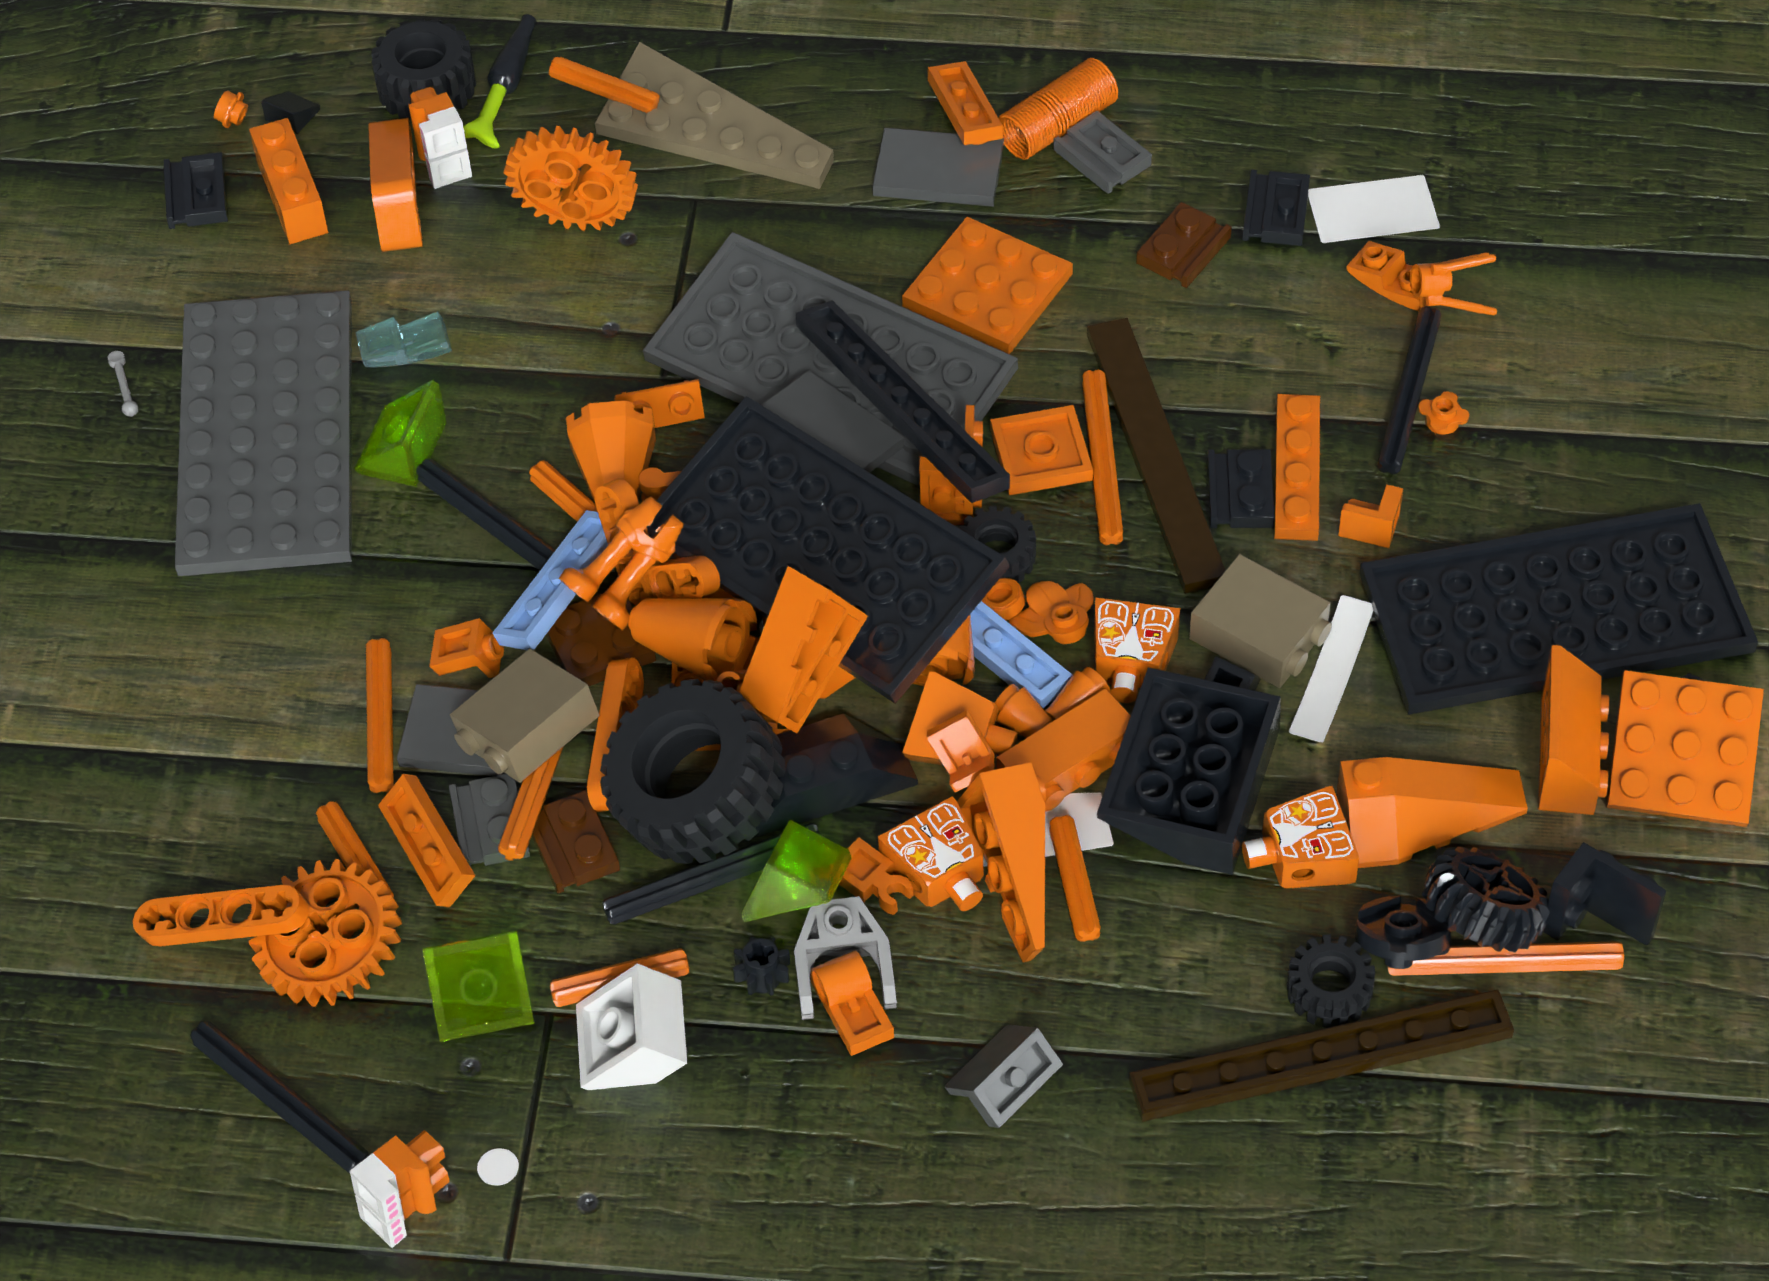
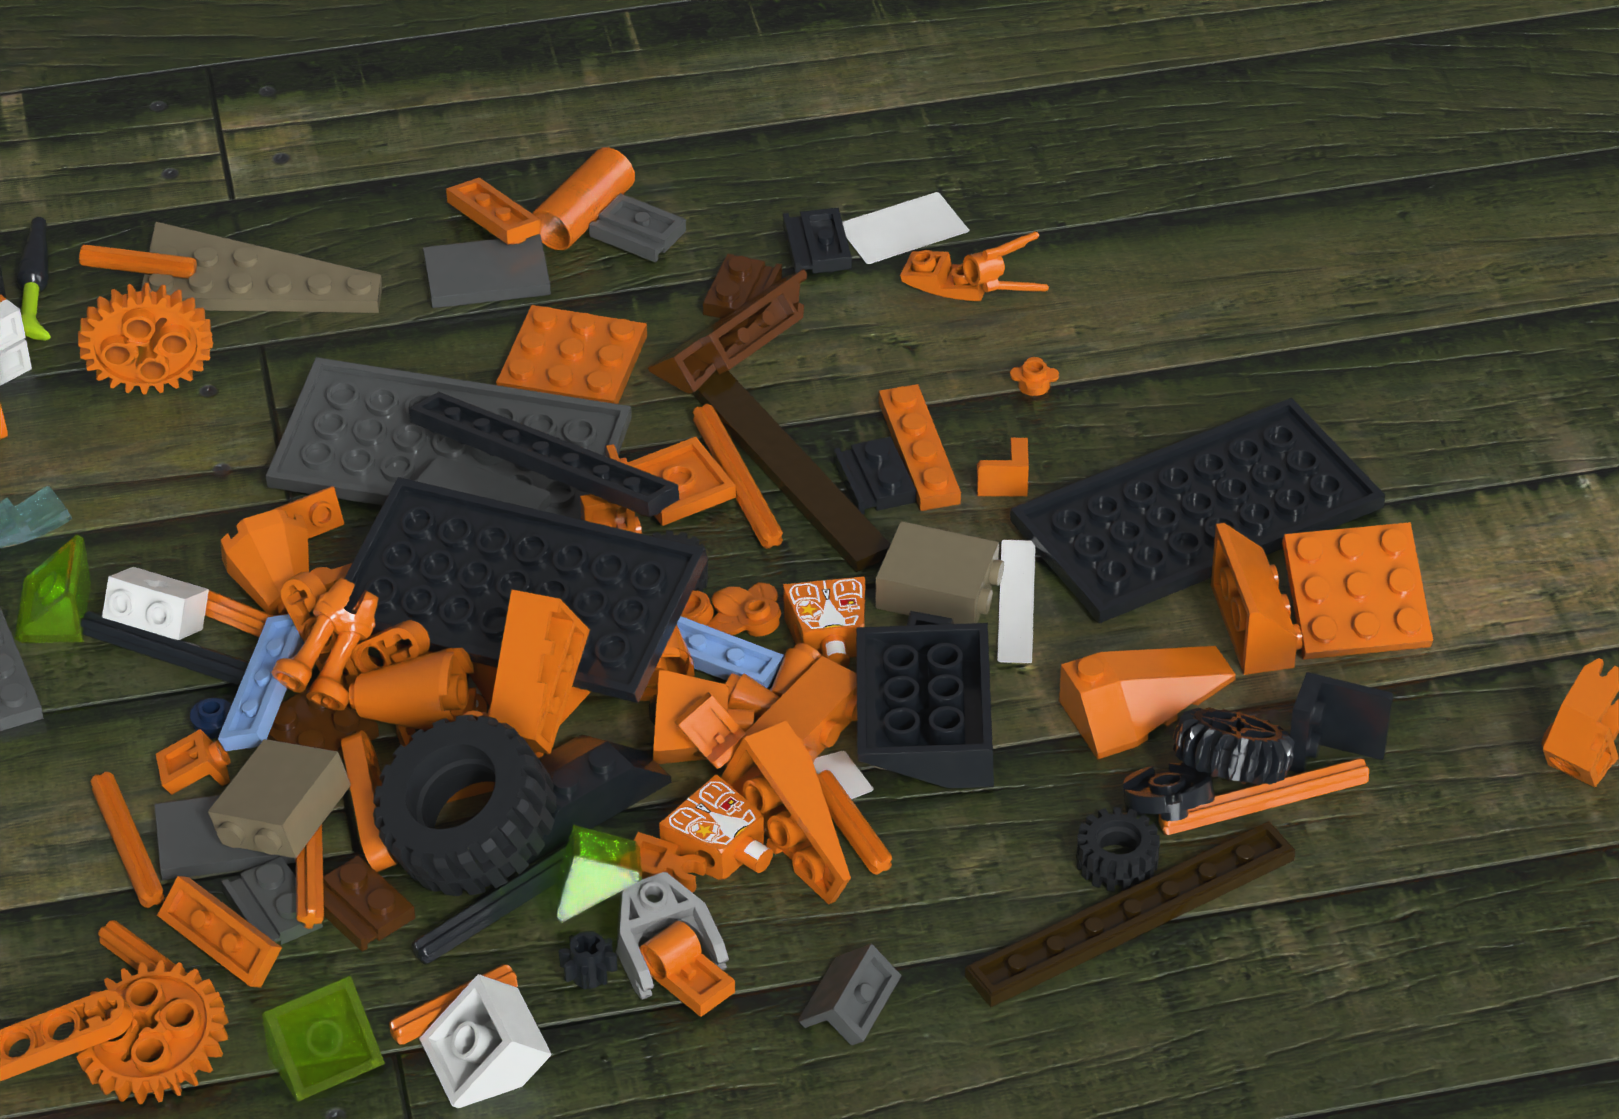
camera: 20 degrees left, 10 degrees down
orange torso [1242,786,1359,888] -> none
black axle [1378,306,1441,475] -> none
none -> white brick [102,567,209,640]
none -> dark blue plate [190,698,231,739]
none -> reddish brown wedge [648,269,807,394]

